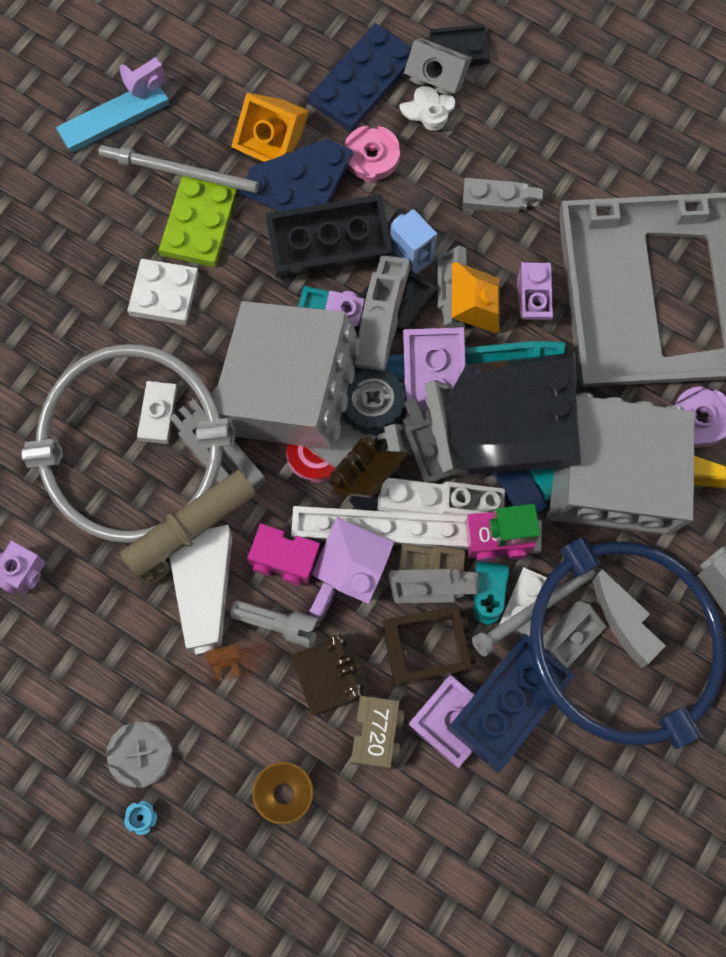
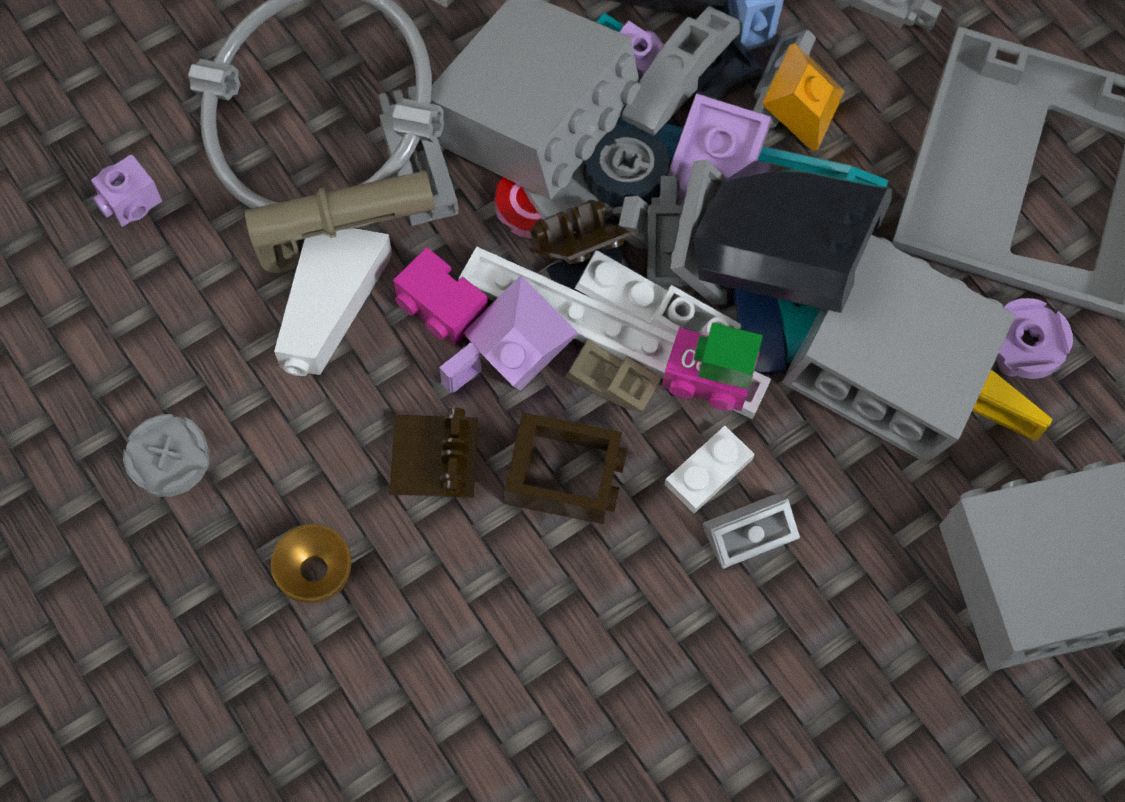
camera: 20 degrees right, 5 degrees down
medium azure plate [124,801,157,835] -> none
white plate [137,381,178,444] -> none
clear orange tile [205,644,243,682] -> none
light grey piece [230,600,320,648] -> none
dark tan brick [351,696,404,770] -> none
light grey hinge [388,569,480,603] -> none
lavender plate [408,675,474,768] -> none
dark blue plate [447,633,575,773] -> none
light grey bar [472,569,595,656] -> none
teal piece [473,561,509,625] -> none
lavender slope [517,262,553,320] -> none
dark blue piece [530,536,726,749] -> none
light grey slope [592,570,666,669] -> none

